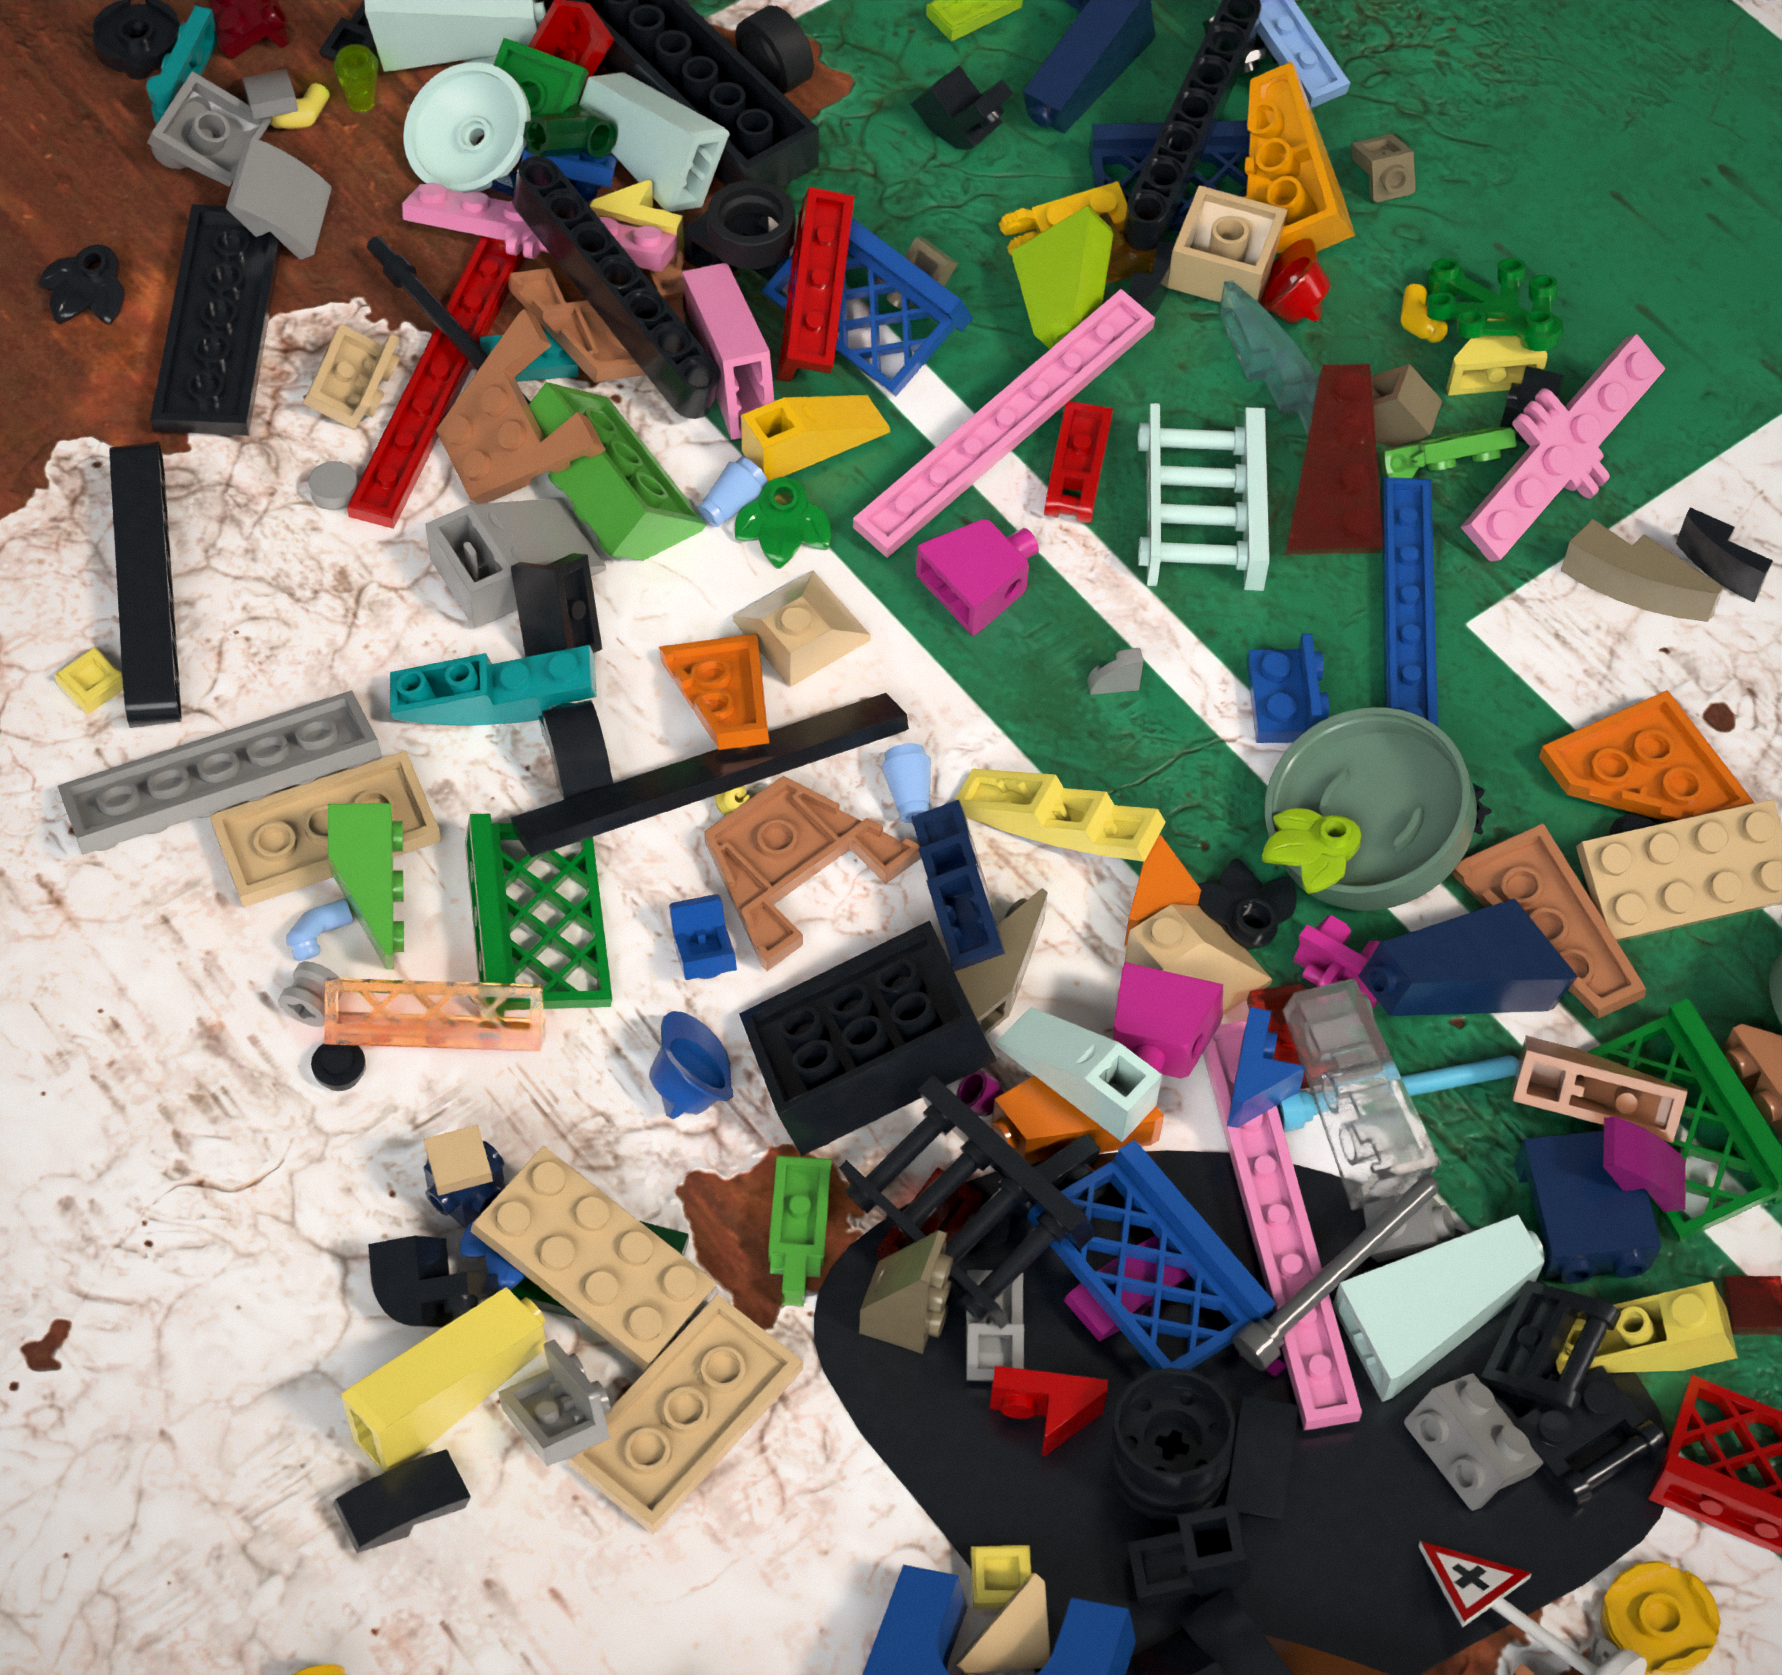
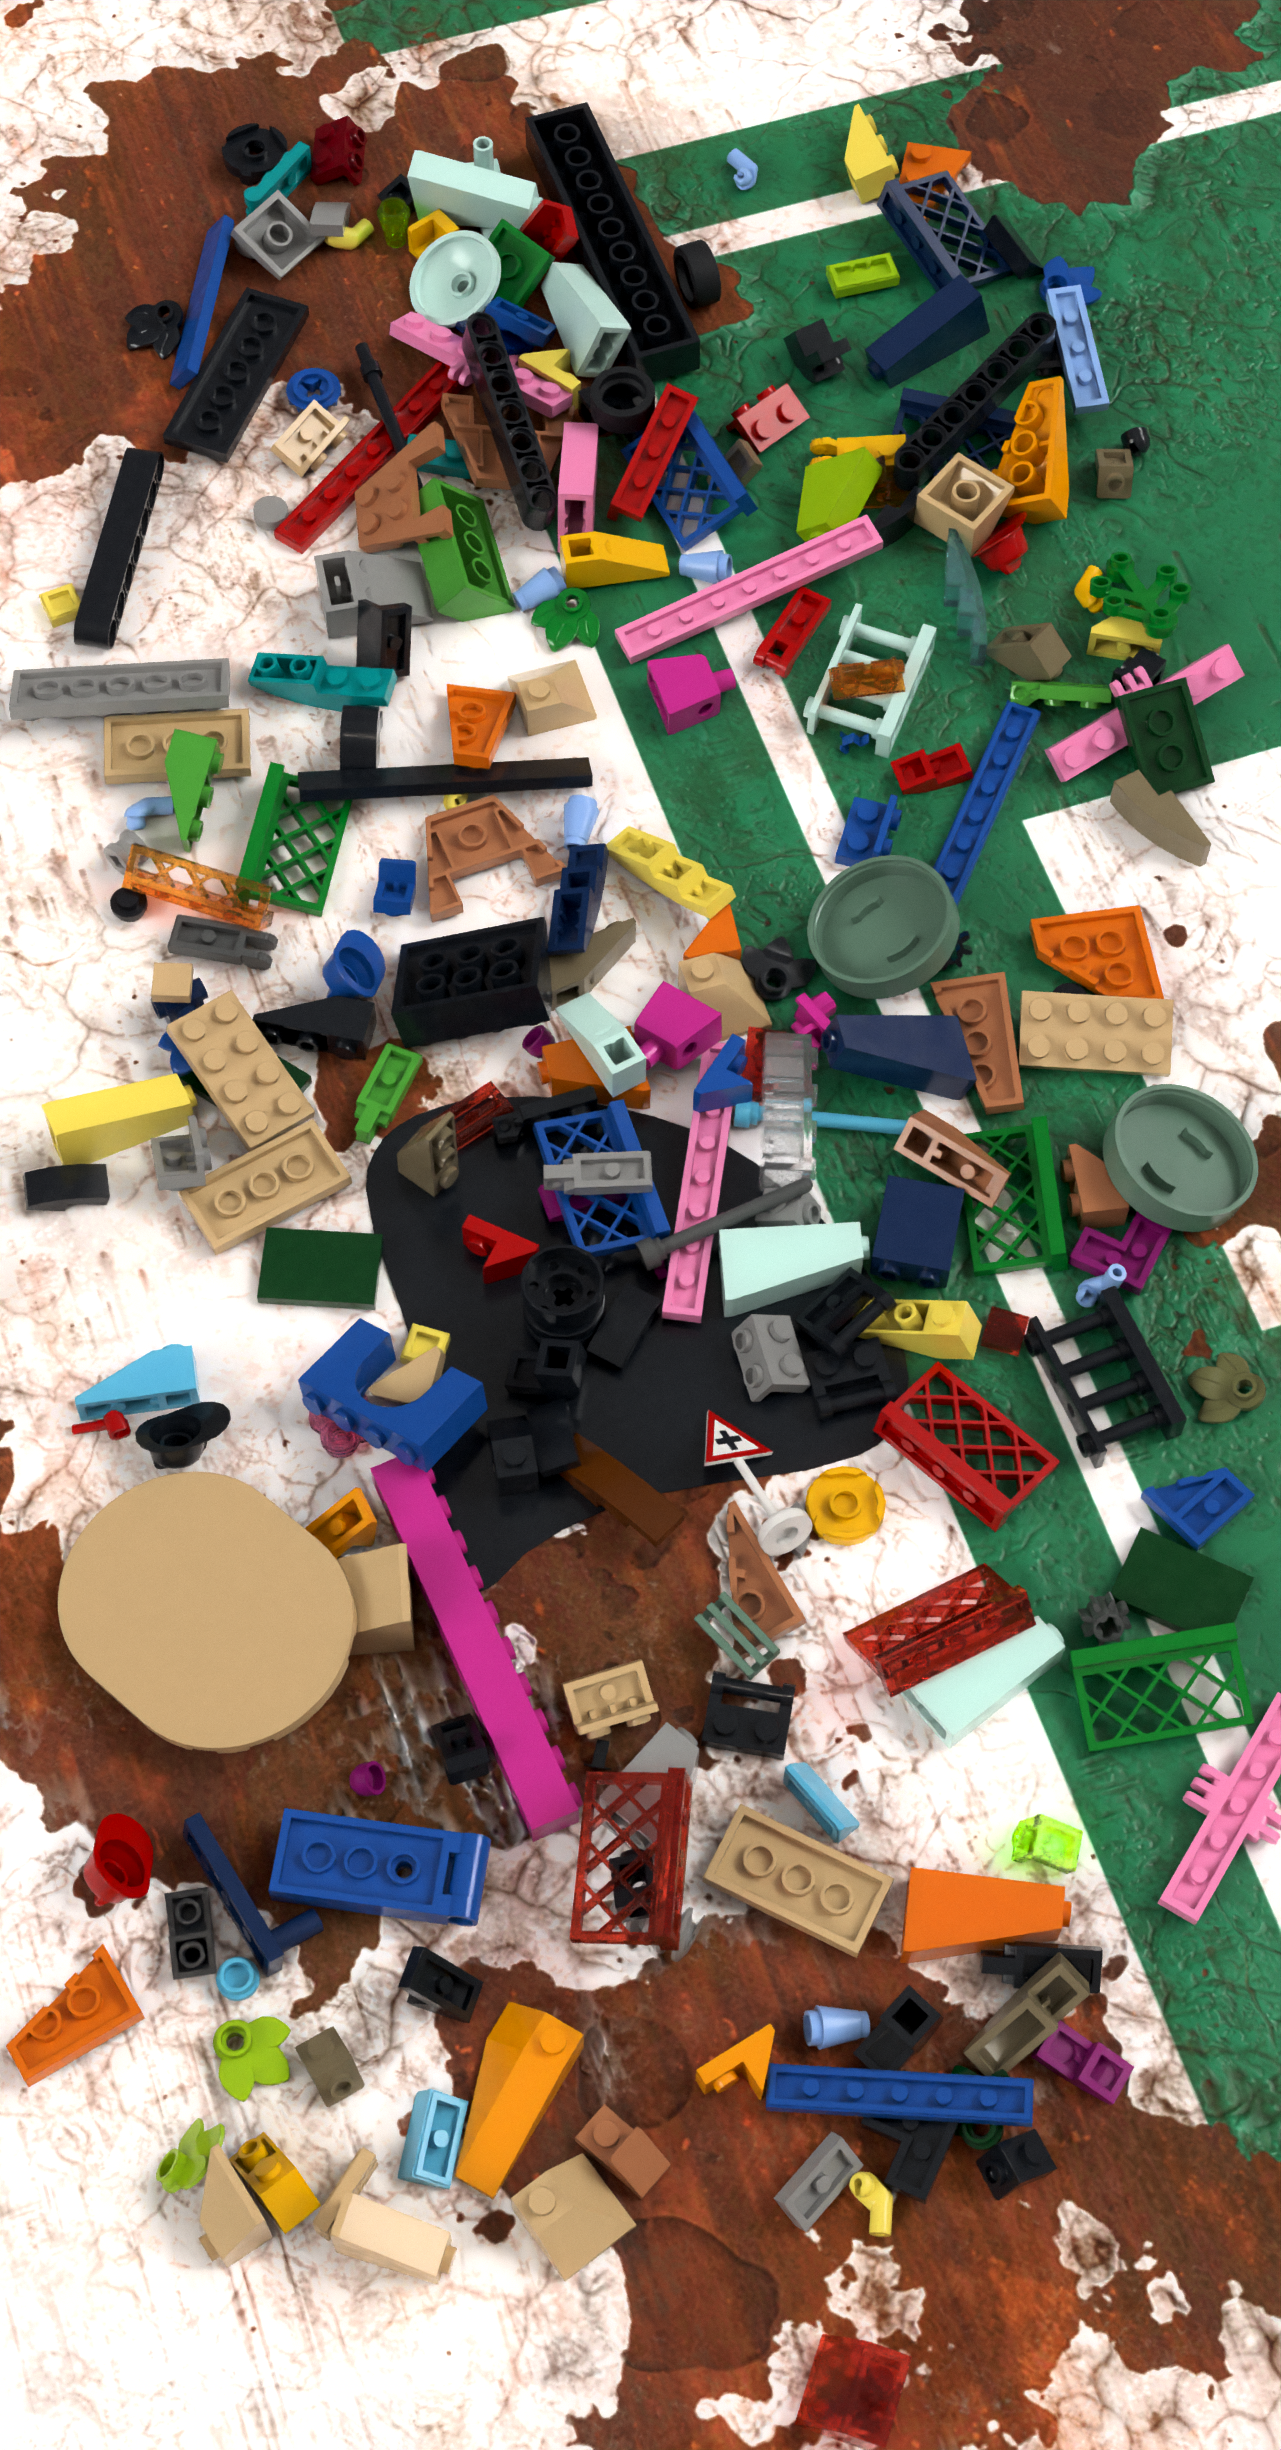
camera: 20 degrees right, 5 degrees up
light grey slope [226,137,332,260] -> none
black brick [368,1235,499,1328] -> none
dark green piece [523,104,618,159] -> none
black fence [839,1075,1096,1330] -> none
light grey slope [966,1270,1024,1381] -> none
light grey tile [1087,648,1143,695] -> none
lime plate [1262,808,1362,894] -> none
clear red wing [1284,364,1383,555] -> none
magenta slope [1603,1116,1686,1212] -> none
black slope [1676,507,1773,603] -> none
none -> dark grey hinge [167,914,278,970]
none -> blue tile [169,214,235,390]
none -> black slope [252,996,377,1060]
none -> dark green tile [257,1227,384,1310]
none -> blue gear [286,368,341,412]
none -> yellow panel [408,209,460,259]
none -> light grey hinge [543,1151,653,1195]
none -> light blue cone [679,550,733,584]
none -> bracket [725,383,810,455]
none -> clear orange hinge [828,656,905,700]
none -> blue piece [840,731,869,754]
none -> red slope [890,742,974,795]
none -> dark green tile [1115,677,1215,796]
none -> black hinge [1121,427,1150,457]

